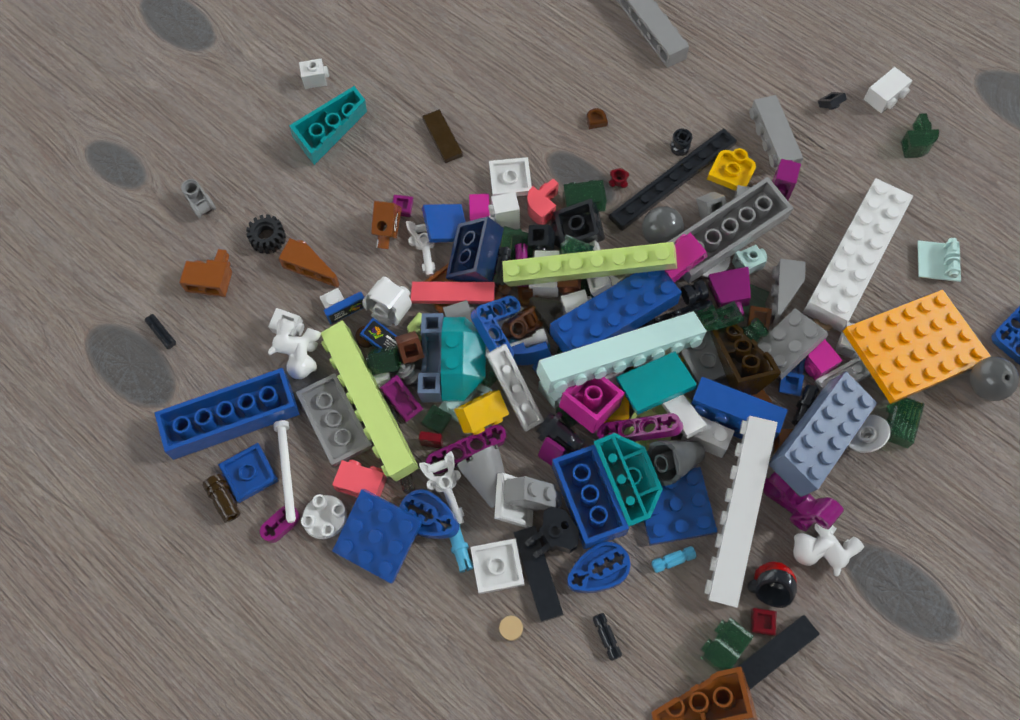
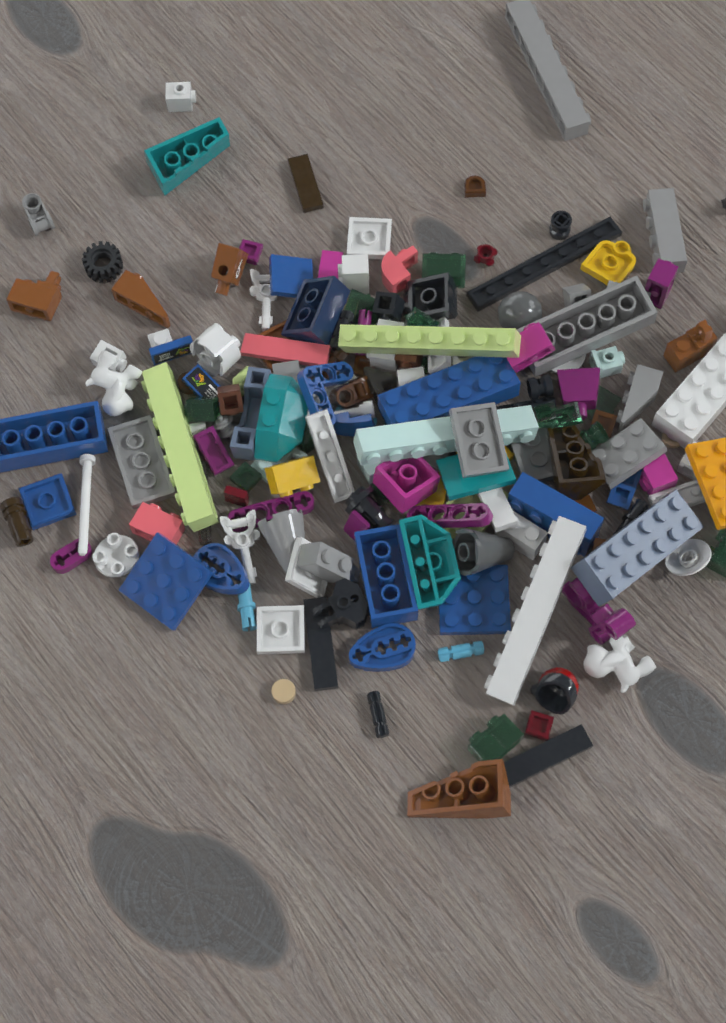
camera: 10 degrees right, 0 degrees up
none -> light grey plate [449,402,509,478]
none -> dark orange hinge [663,320,718,373]

